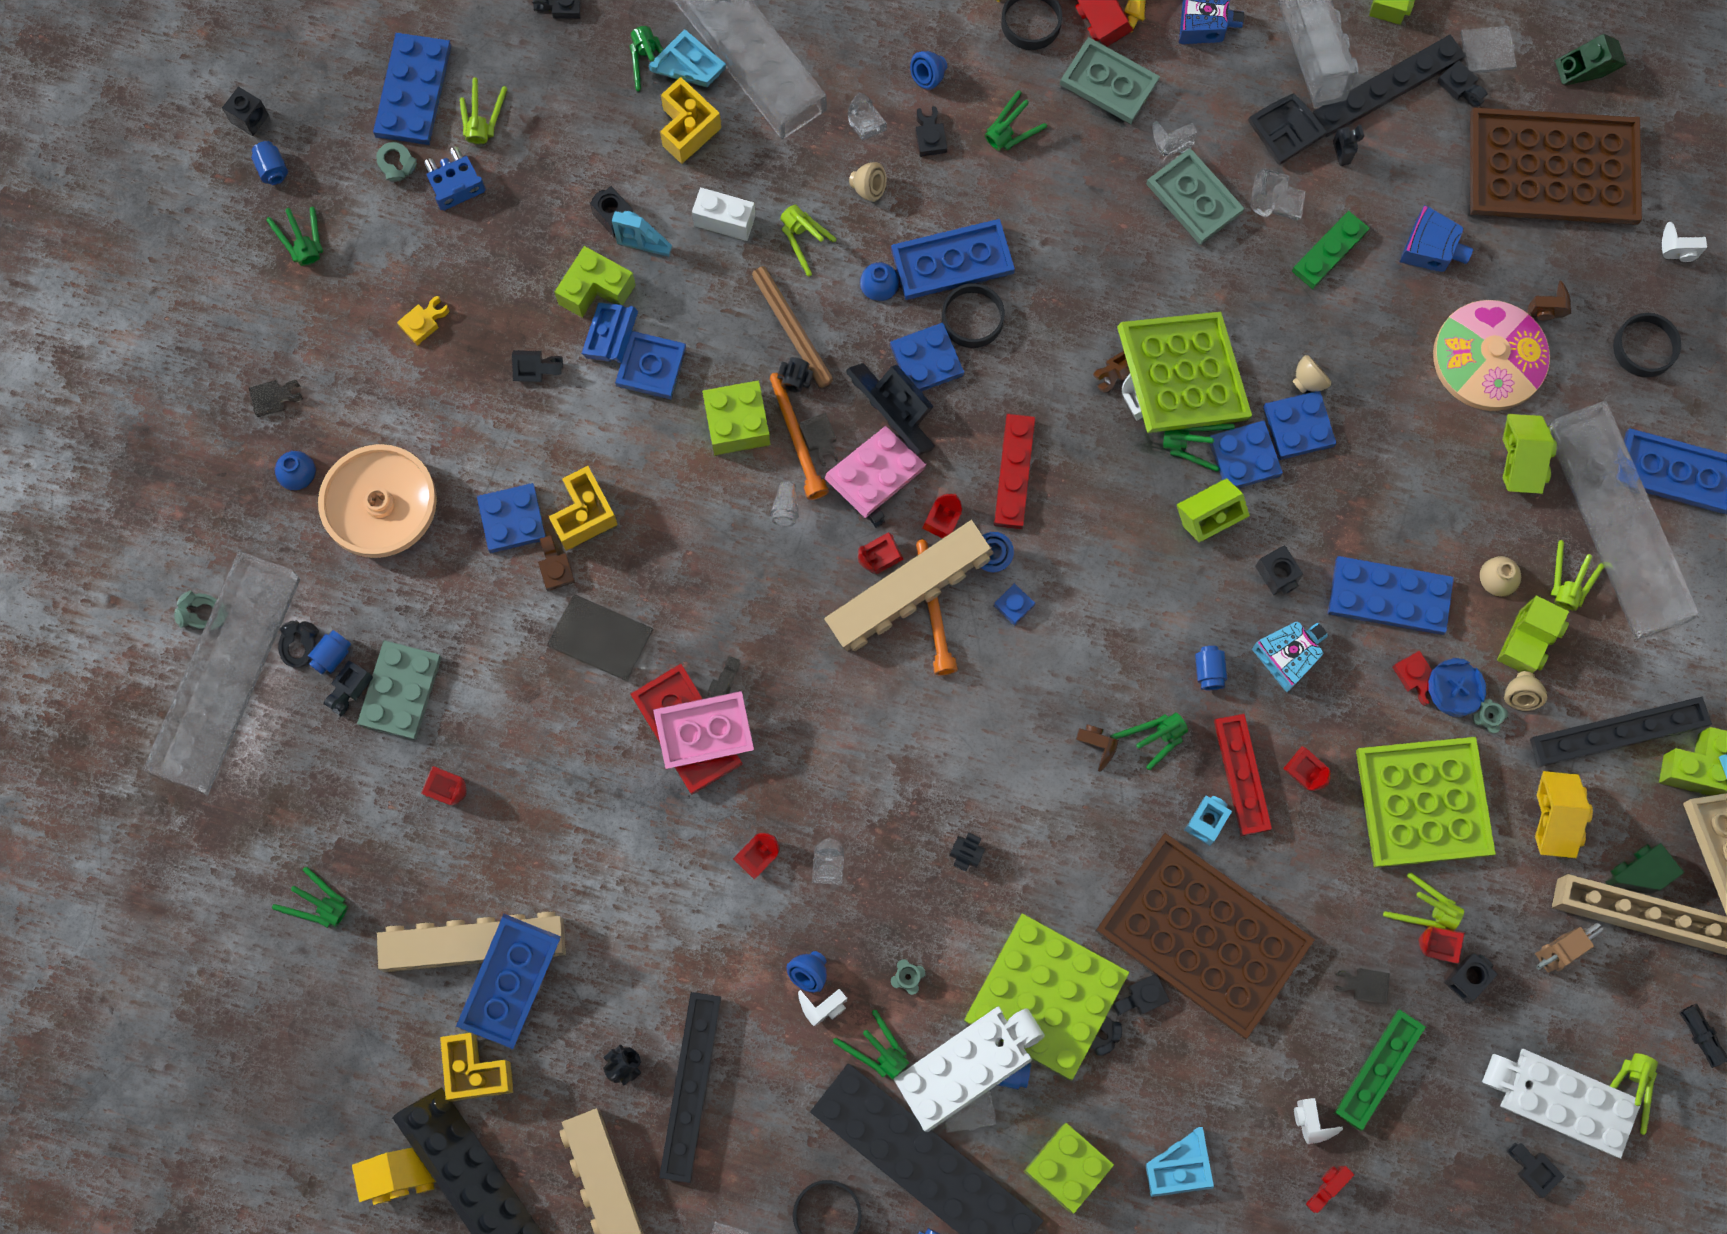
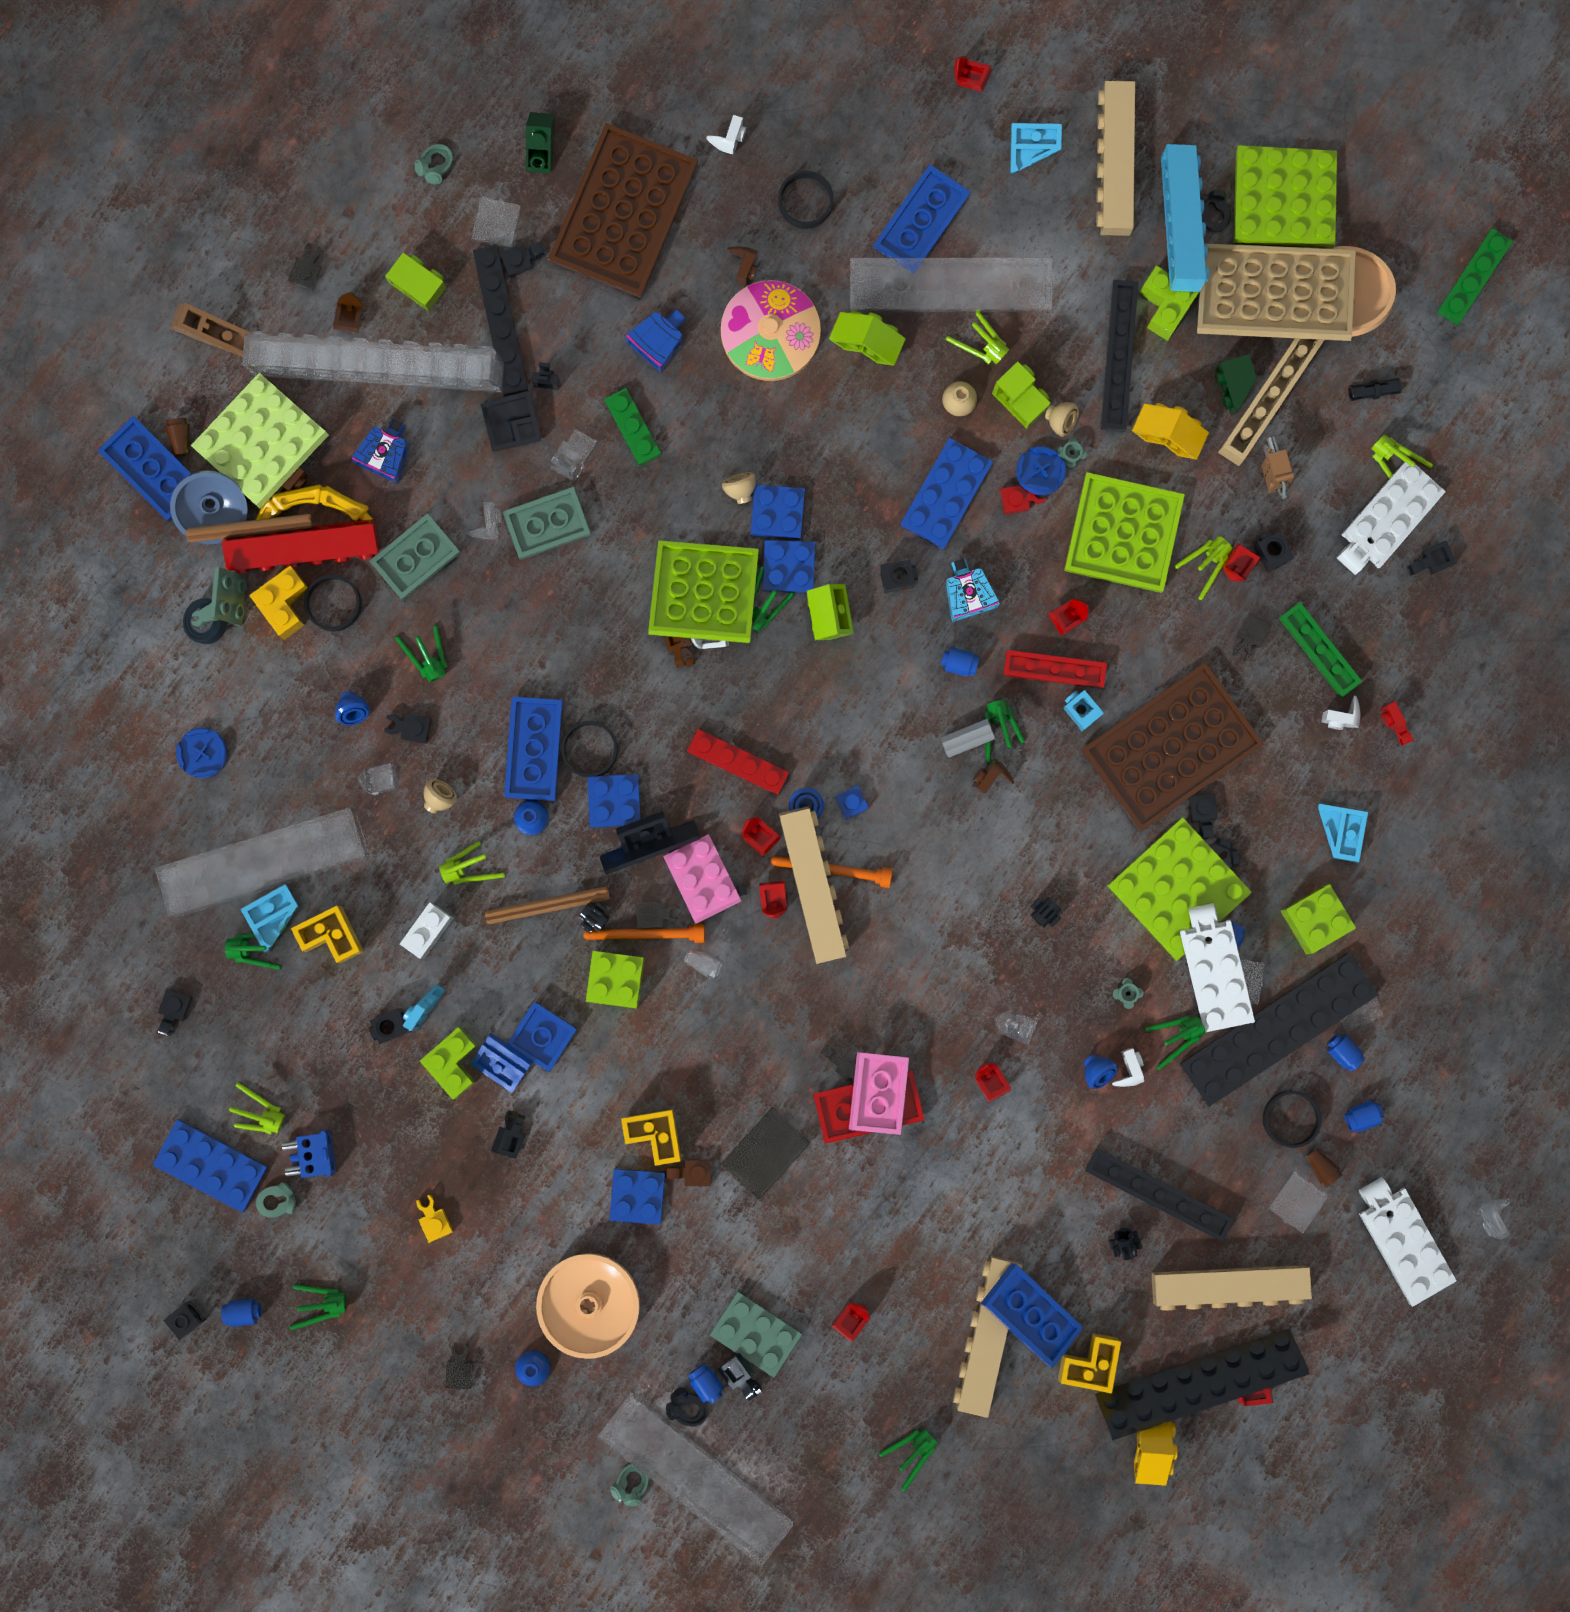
camera: 70 degrees left, 10 degrees up
none -> light grey axle [941,719,996,758]

